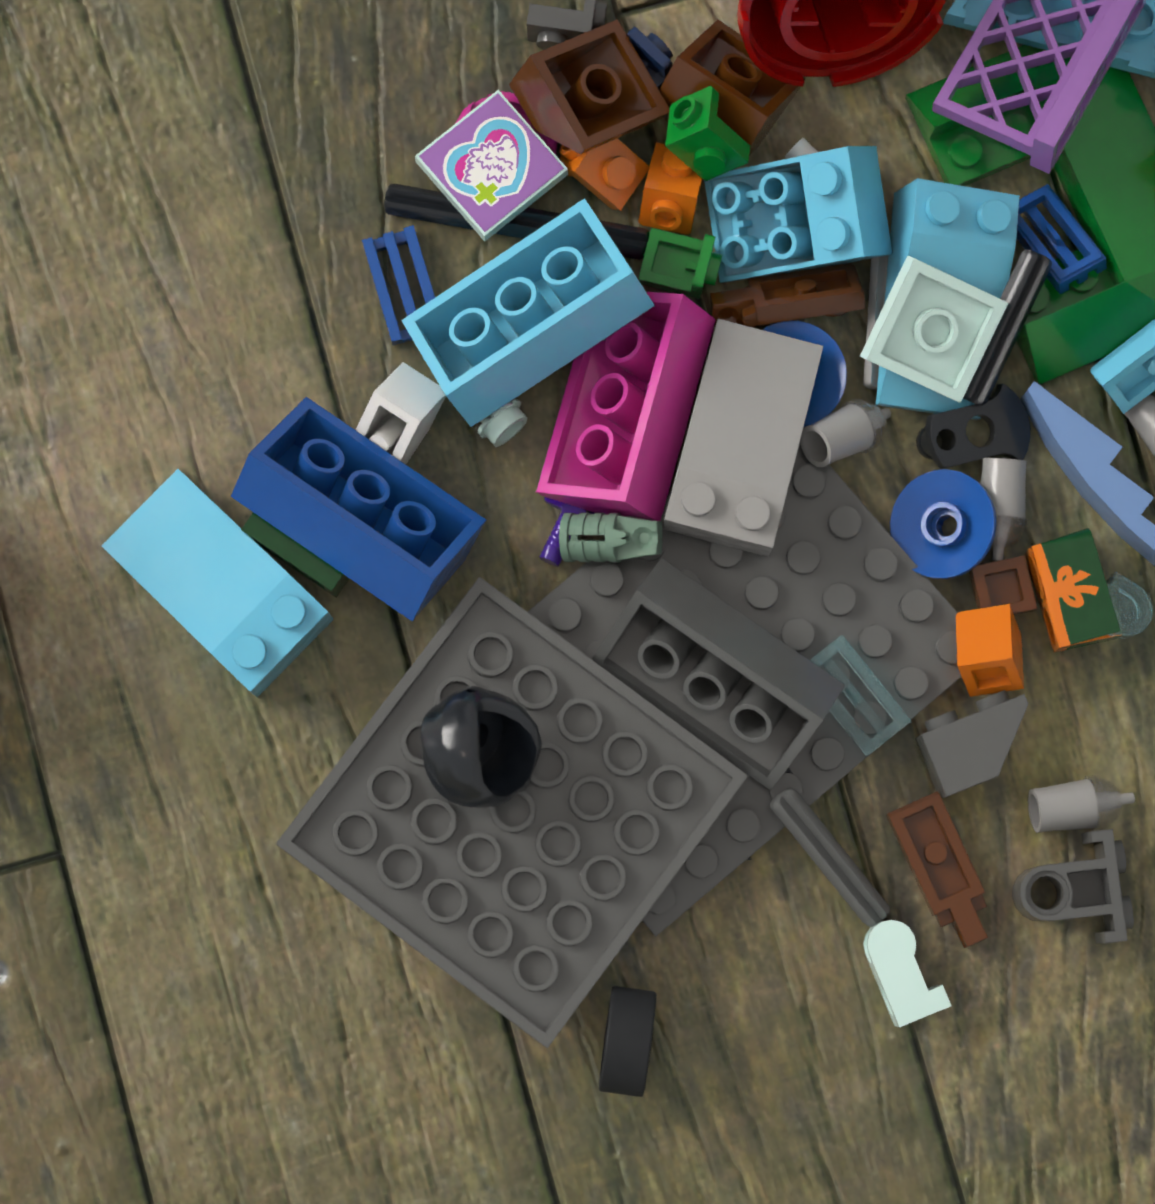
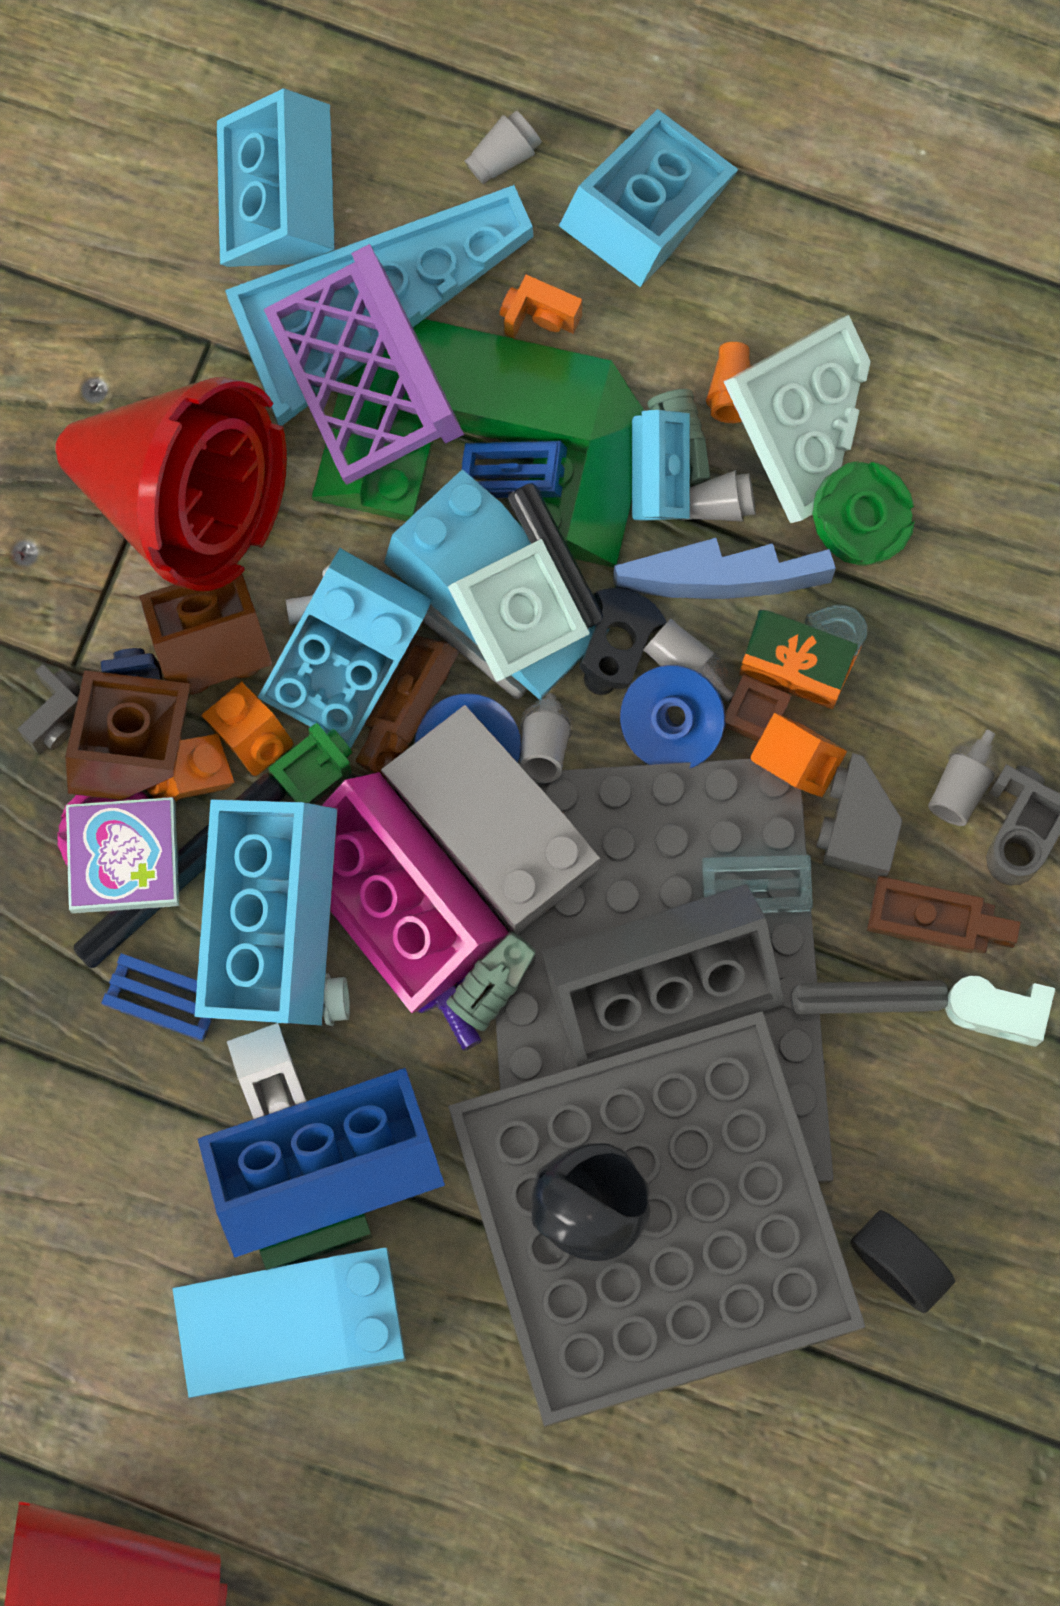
camera: 55 degrees left, 5 degrees down
green bracket [665,86,750,181] -> none

